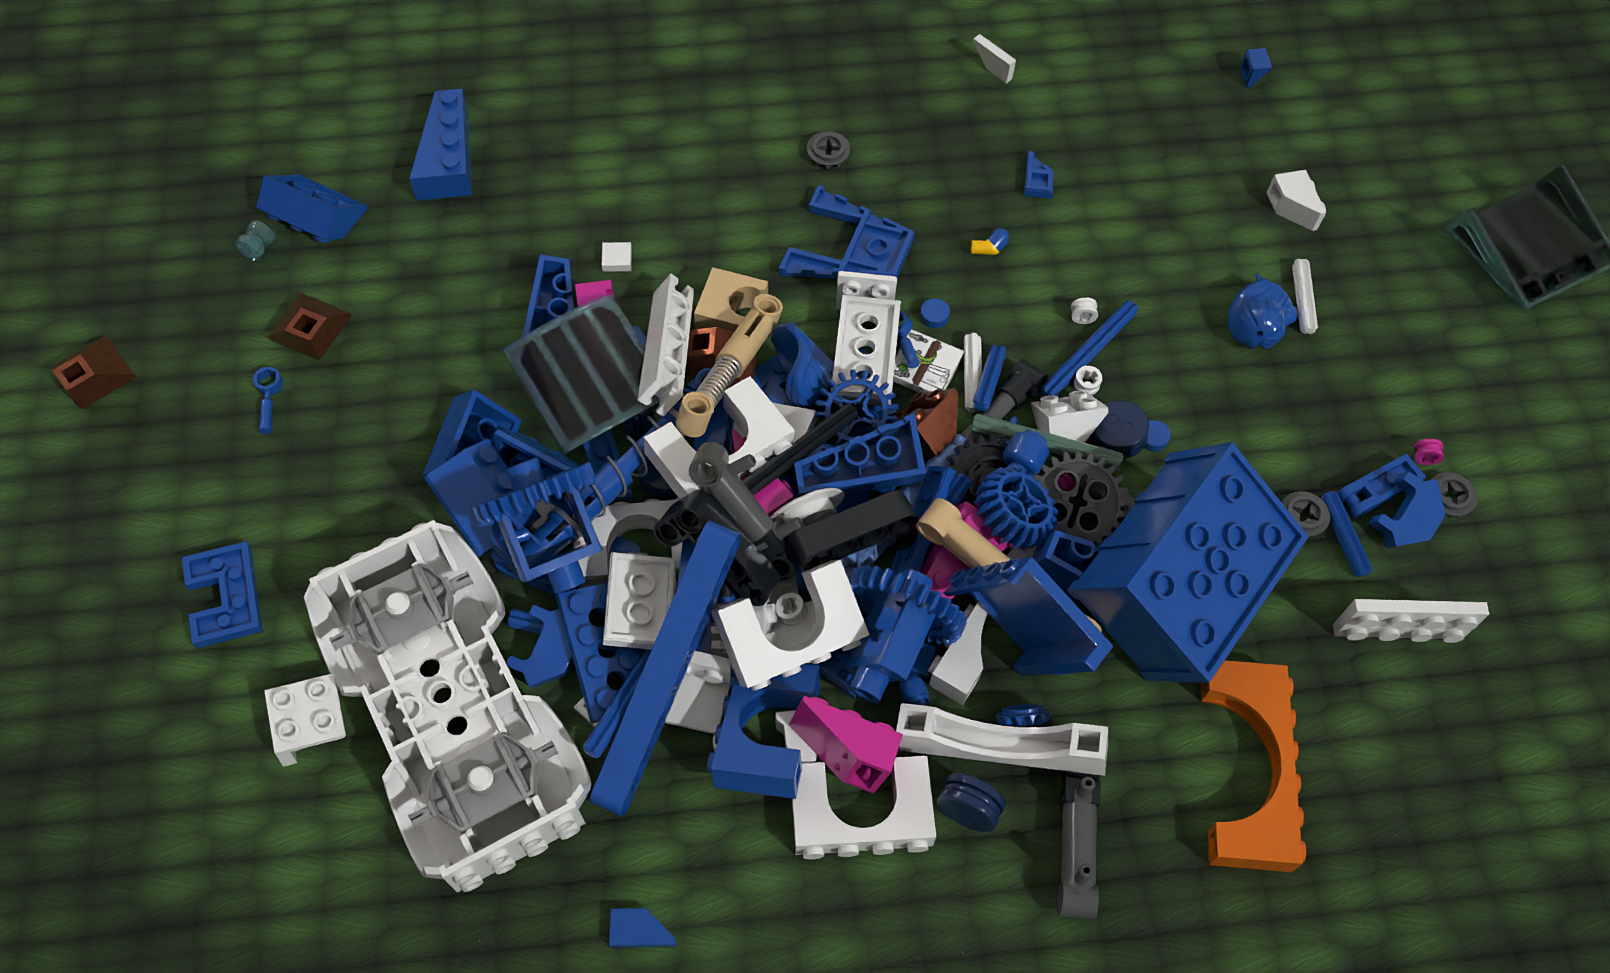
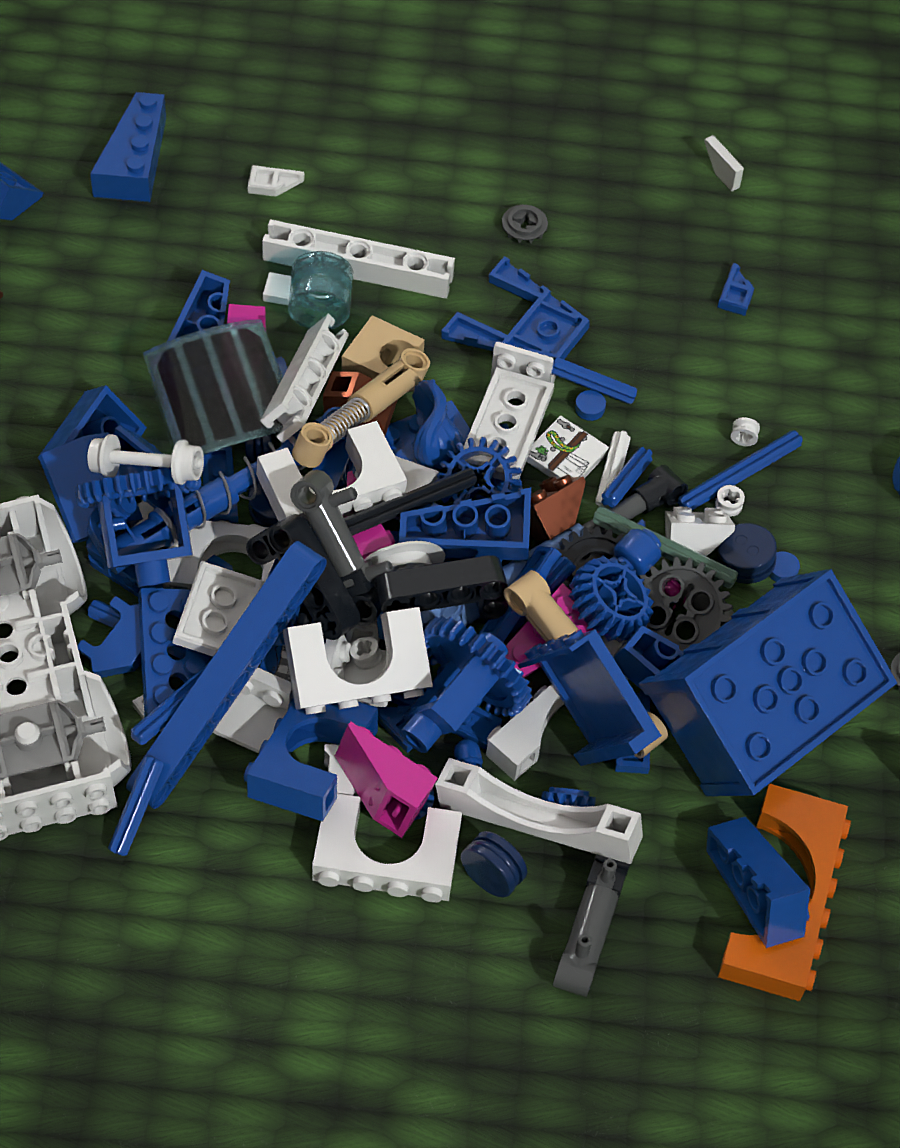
camera: 10 degrees right, 5 degrees down
blue tile [609,908,677,948] -> none
blue piece [897,311,920,369] -> none
arm [971,228,1009,255] -> none
none -> white piece [87,434,204,485]
none -> blue axle [108,756,164,856]
none -> white tile [248,165,304,197]
none -> white piece [262,219,455,299]
none -> clear light blue wheel [288,251,353,329]
none -> blue axle [552,358,637,404]
none -> blue wedge [706,816,810,948]

